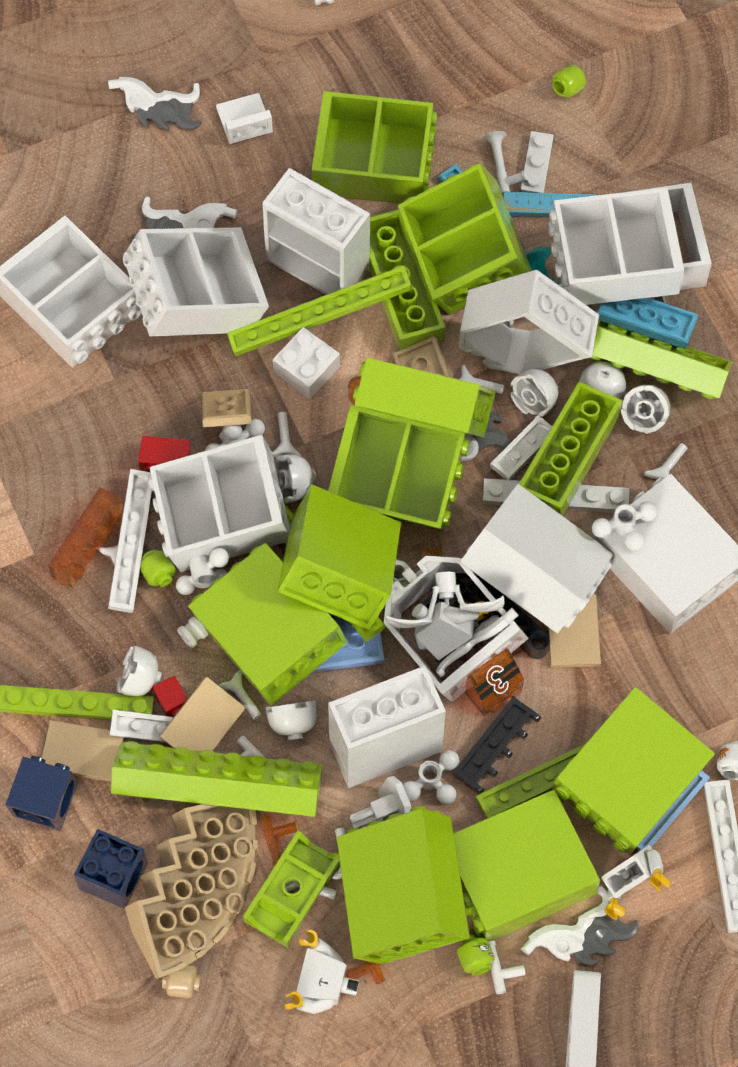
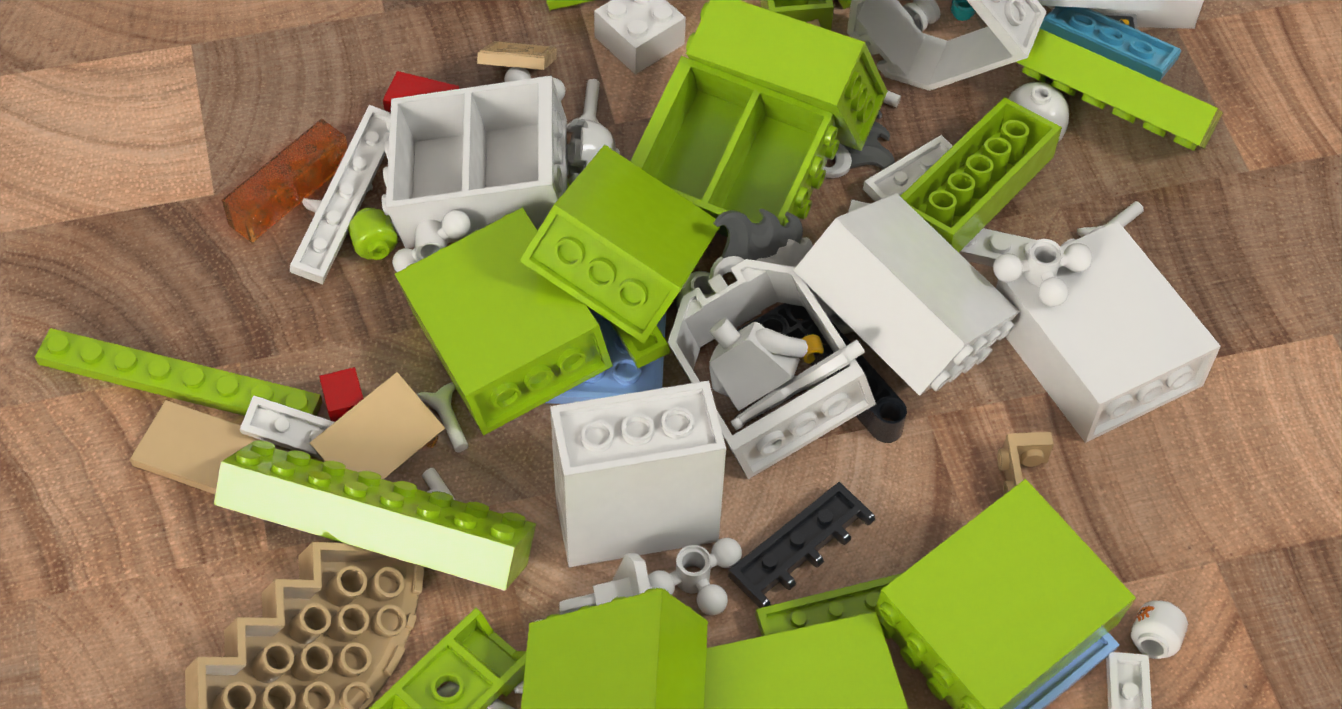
camera: 10 degrees right, 10 degrees down
dark blue brick [5,755,78,831] -> none
dark blue brick [74,829,148,909] -> none
white cylinder [117,646,161,697] -> none
white wheel [177,617,208,648] -> none
clear orange piece [260,815,297,867] -> none
white cylinder [266,700,317,740] -> none
white plant [386,572,504,628] -> none
clear orange slope [465,648,524,716] -> none
white cylinder [510,369,559,418] -> none
tan tile [548,594,601,668] -> none
white cylinder [621,385,670,434] -> none
none -> dark grey piece [708,209,813,292]
none -> tan bracket [997,432,1054,495]

